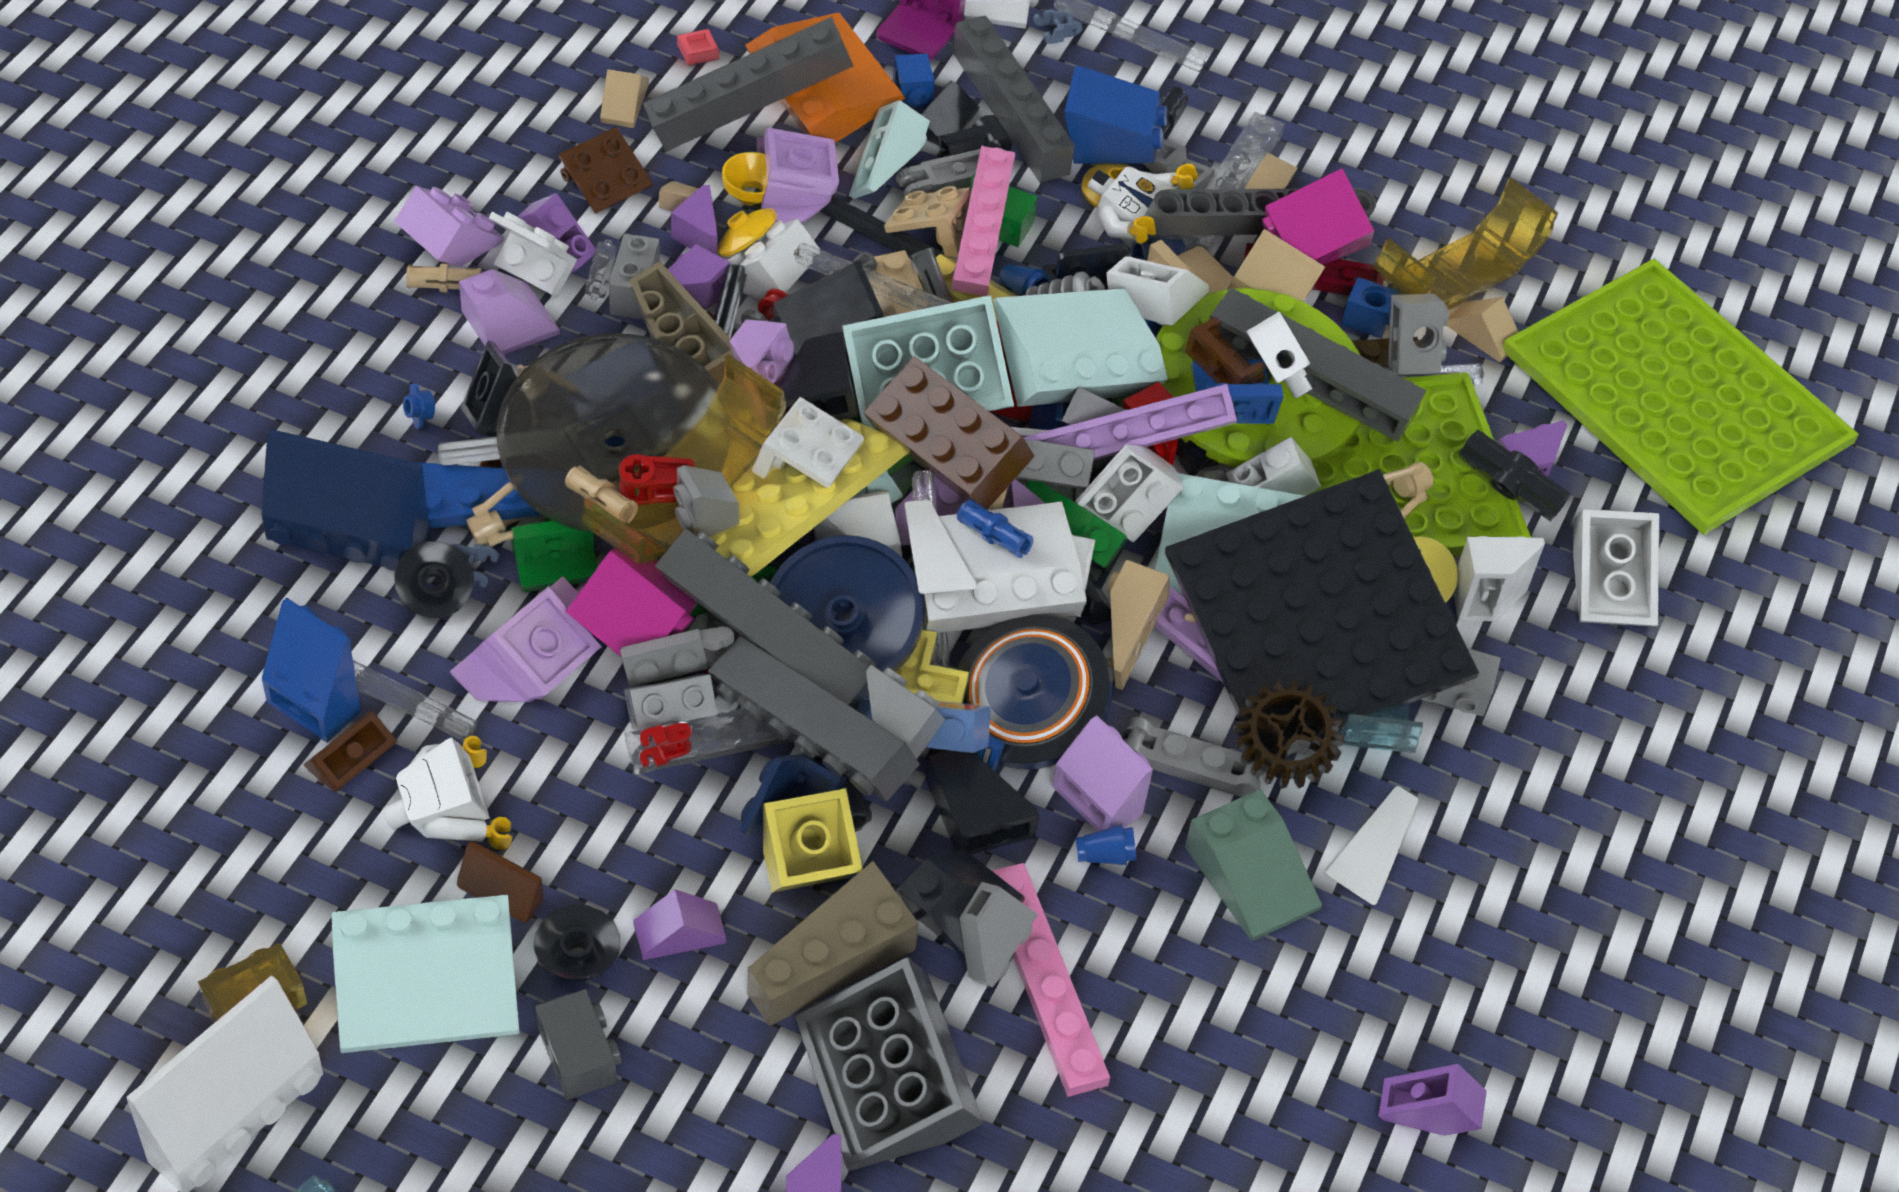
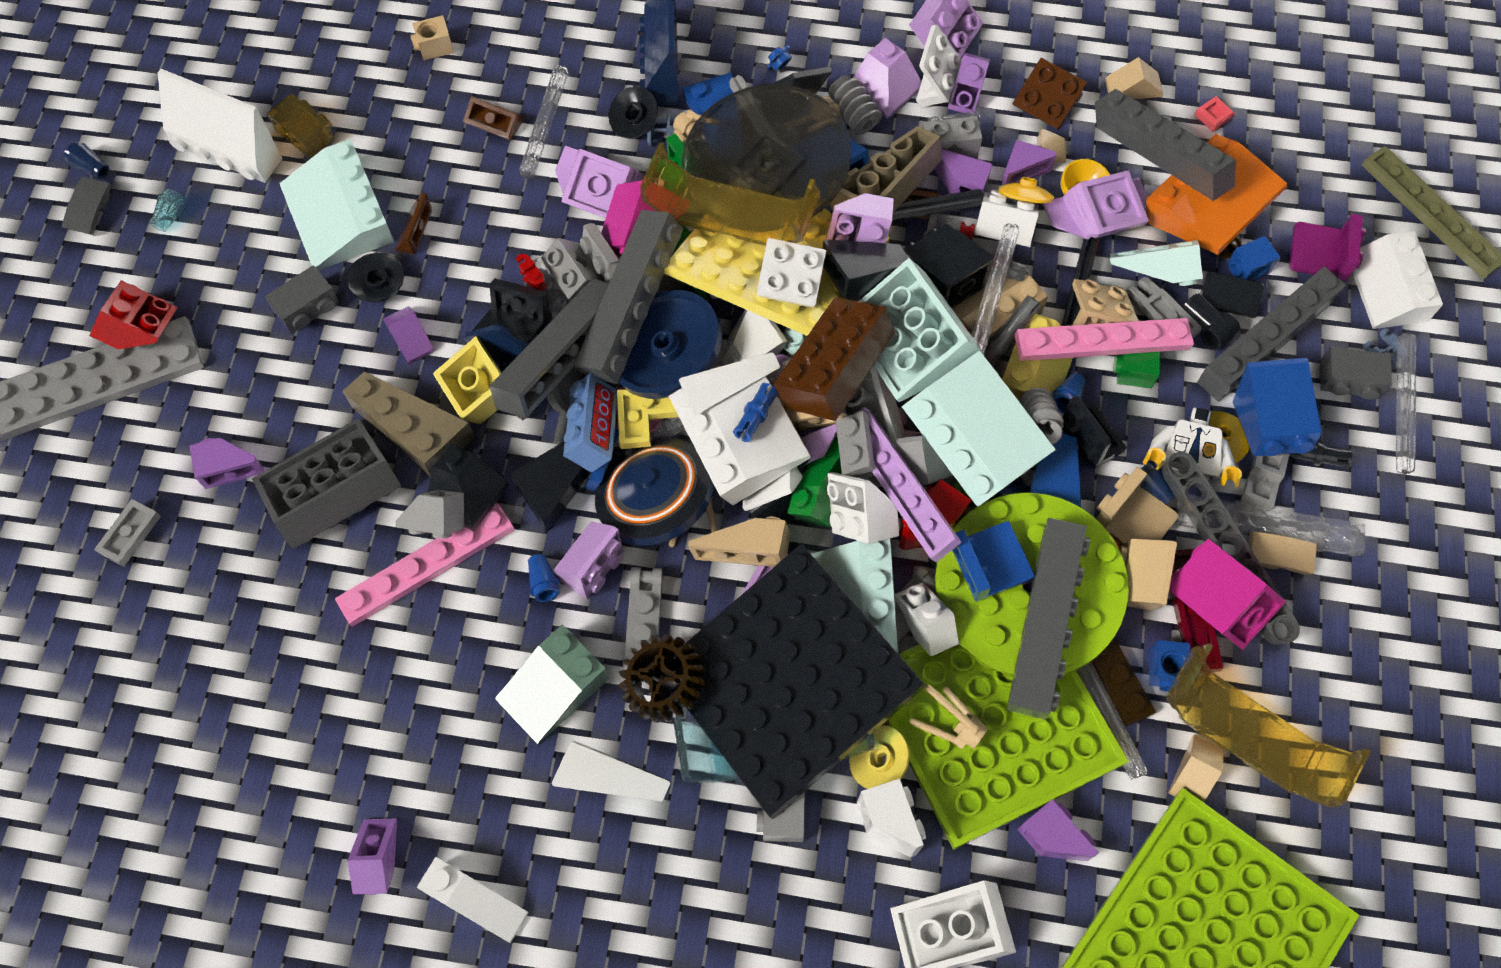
camera: 80 degrees right, 15 degrees up
blue slope [262,597,361,743] -> none
white torso [383,735,513,850] -> none
tan pin [406,263,482,293] -> none
tan pin [565,466,638,524] -> none
red piece [619,454,695,506] -> none
light grey slope [673,465,739,536] -> none
light grey slope [866,665,945,759] -> none
white slope [1106,256,1209,325] -> none
reddish brown hinge [1185,317,1267,384] -> none
white torso [1246,311,1315,399] -> none
light grey brick [1388,294,1449,375] -> none
black piece [1458,430,1571,522] -> none
none -> tan brick [410,15,454,60]
none -> white slope [417,857,529,943]
none -> black bracket [472,278,549,344]
none -> light grey piece [828,75,883,135]
none -> dark grey brick [1320,346,1392,399]

